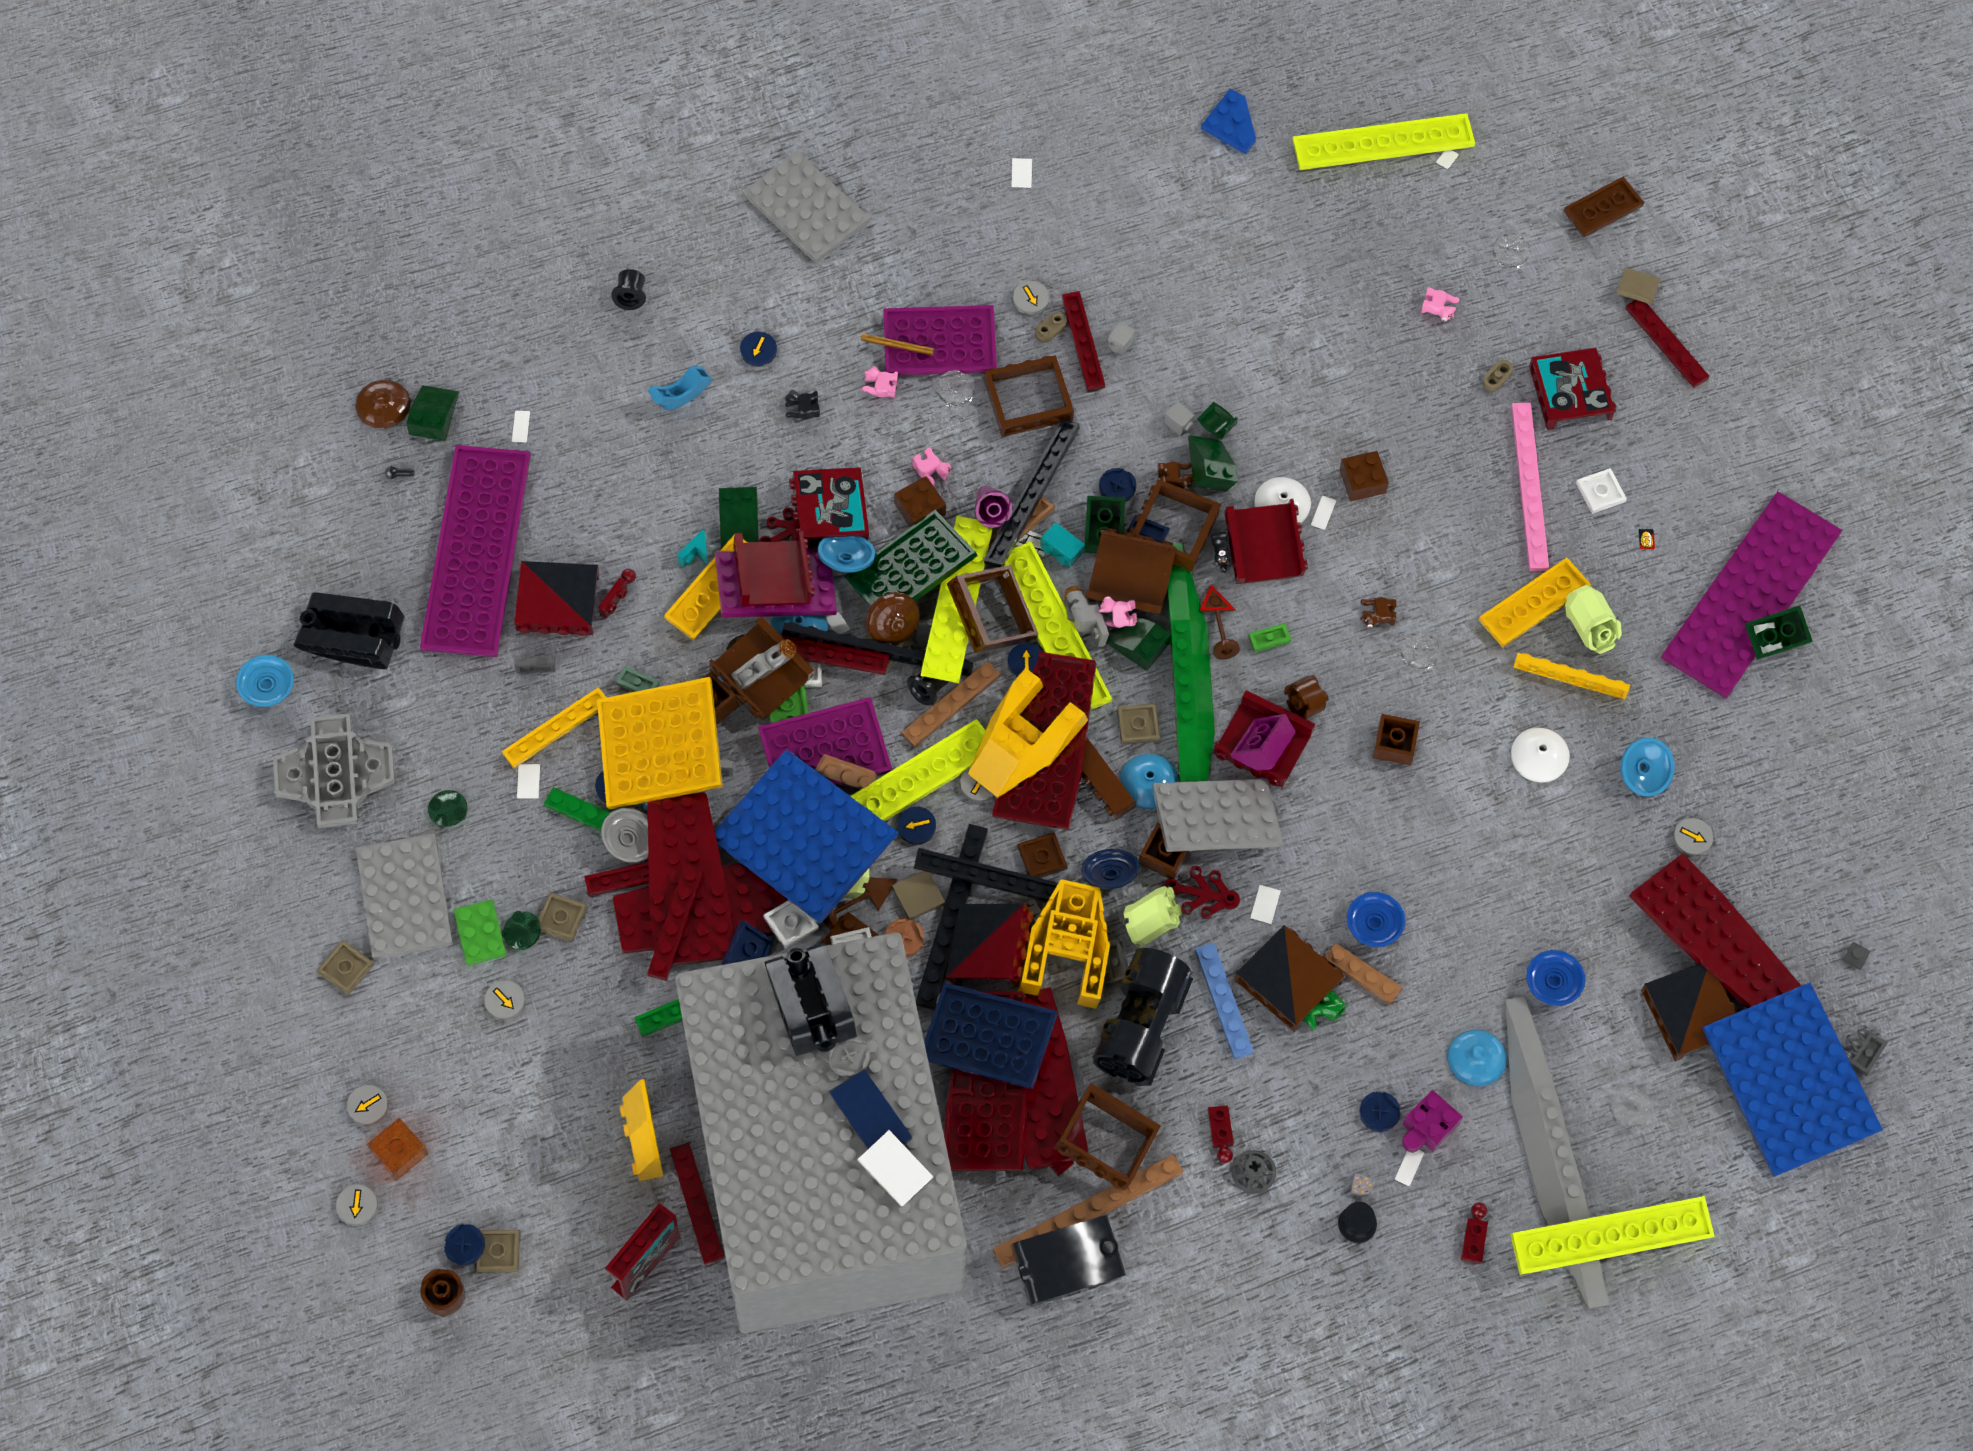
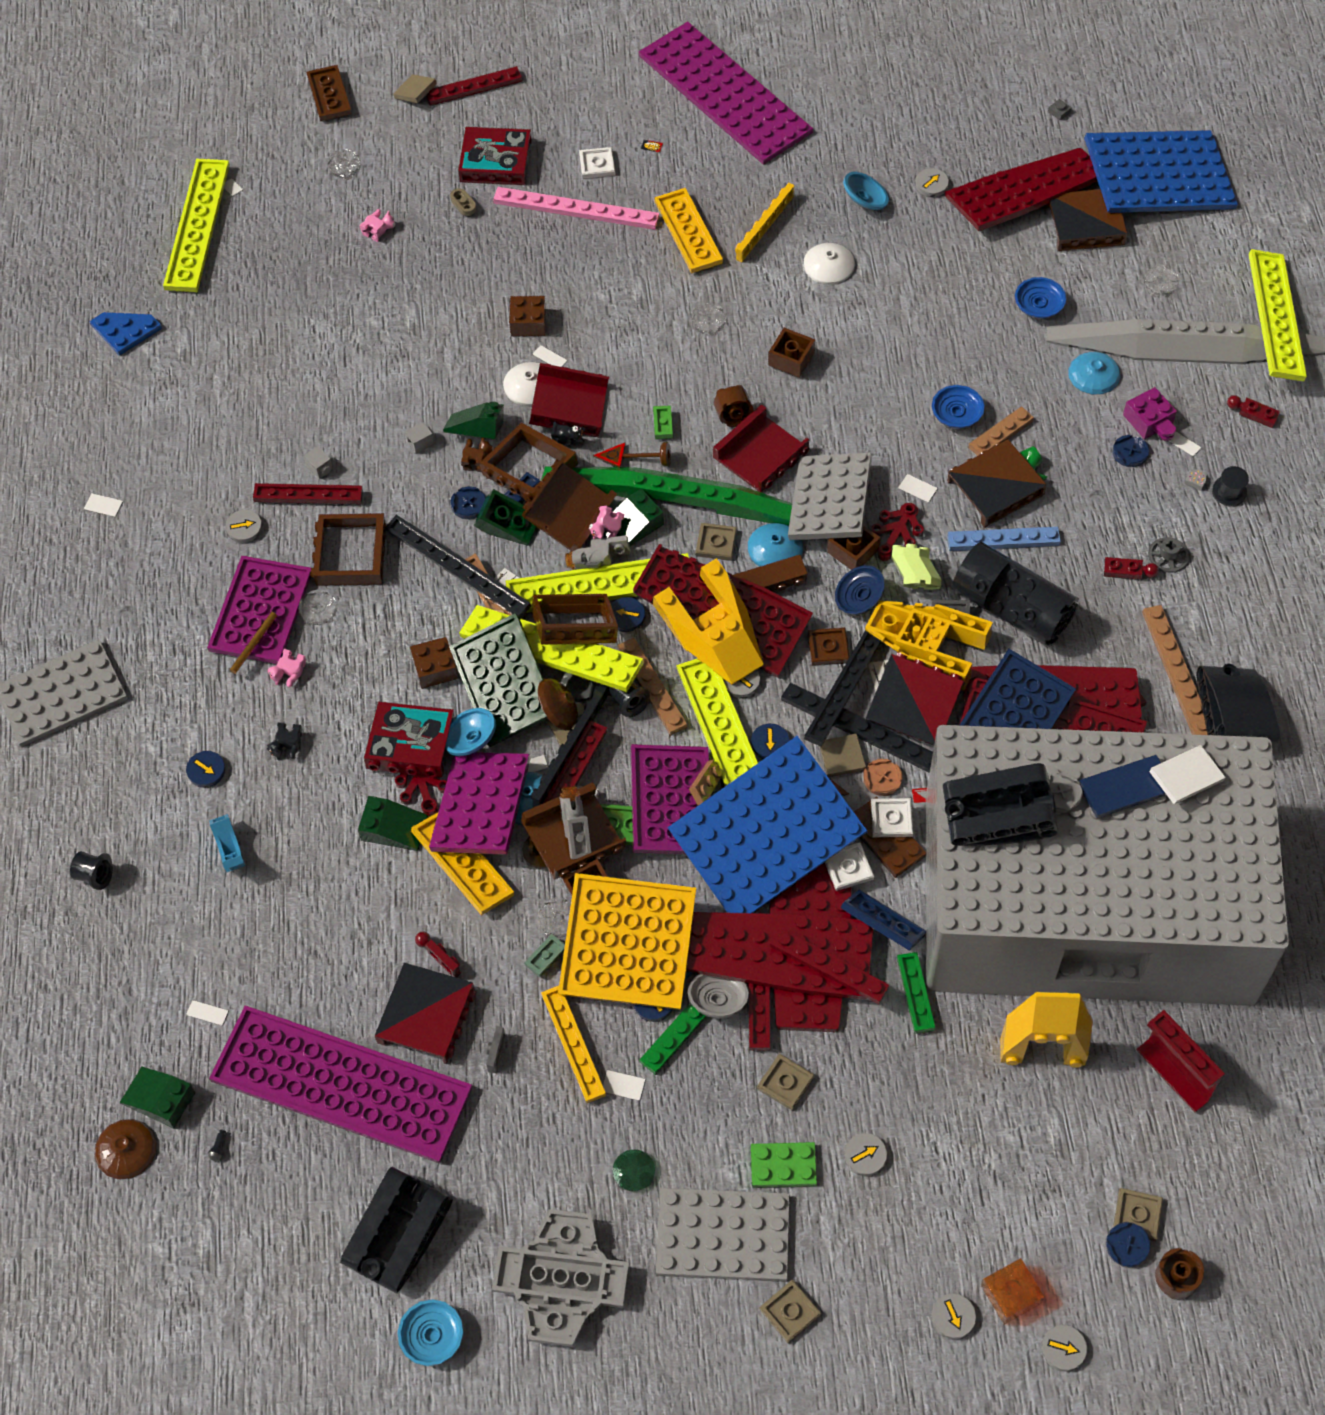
camera: 70 degrees left, 5 degrees down
clear green dish [502,911,541,950] -> none
dark red plate [670,1143,724,1265] -> none
teal slope [677,529,708,568] -> none
dark red panel [733,532,815,607] -> none
bright pink animal [912,448,951,486] -> none
magenta cone [975,486,1012,528] -> none
dark tan plate [1035,312,1067,343] -> none
teal brick [1040,522,1085,568] -> none
reddish brown window [1054,1083,1161,1191] -> none
dark green piece [1197,402,1238,440] -> none
magenta slope [1230,714,1296,771] -> none
reddish brown animal [1360,597,1396,628] -> none
yellowish green brick [1565,585,1622,654] -> none
dark green slope [1745,605,1813,660] -> none
dark grey plate [1845,1029,1888,1076] -> none

